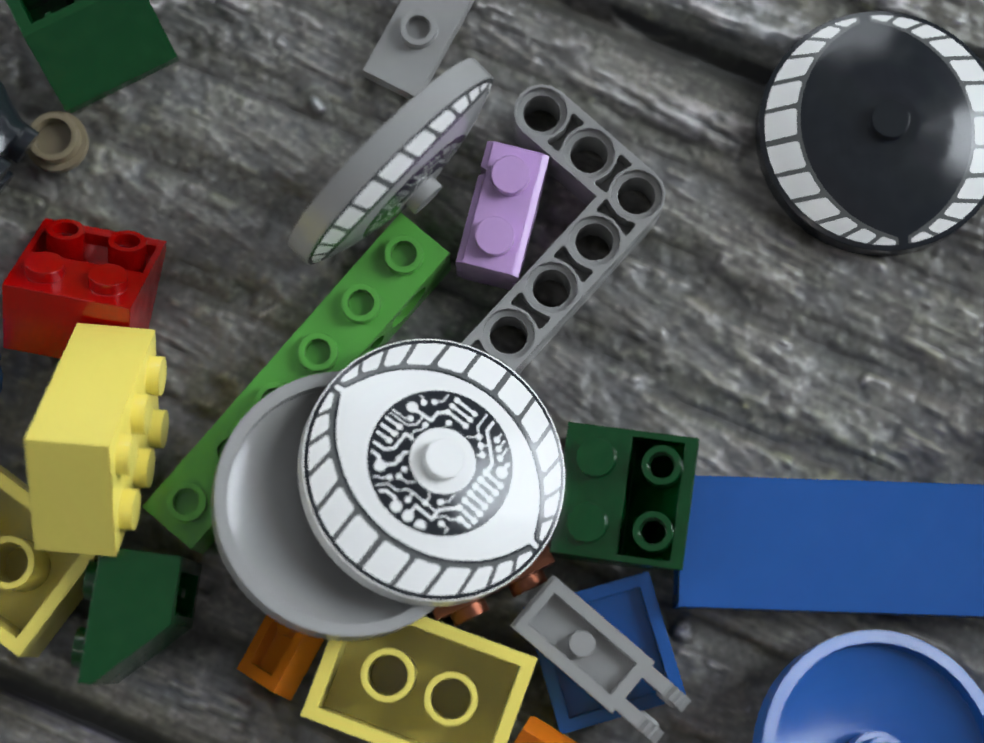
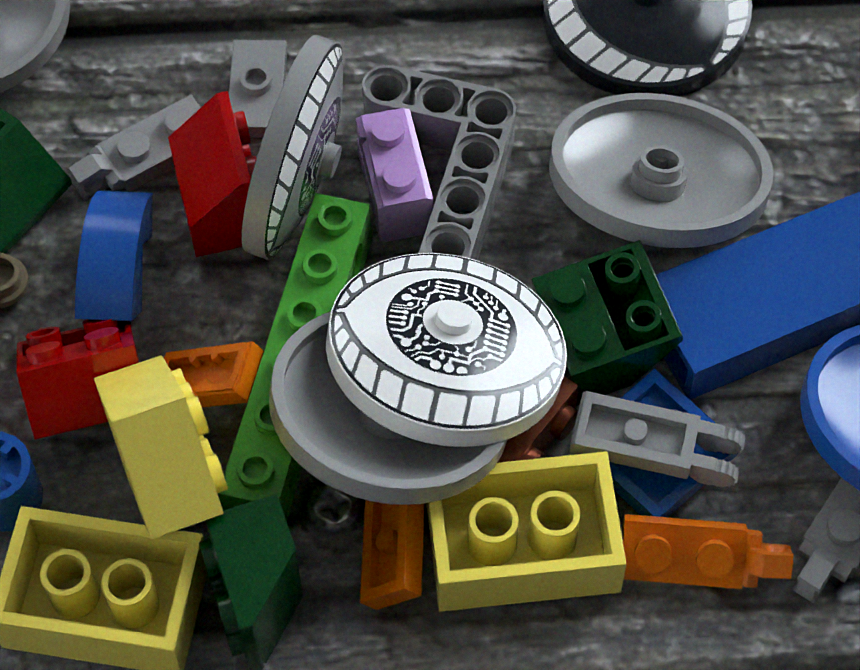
camera: 25 degrees left, 20 degrees down
none -> light grey hinge [68,95,201,201]
none -> blue brick [75,191,153,321]
none -> orange plate [164,341,264,407]
none -> red slope [168,91,257,257]
none -> light grey dish [549,93,773,248]

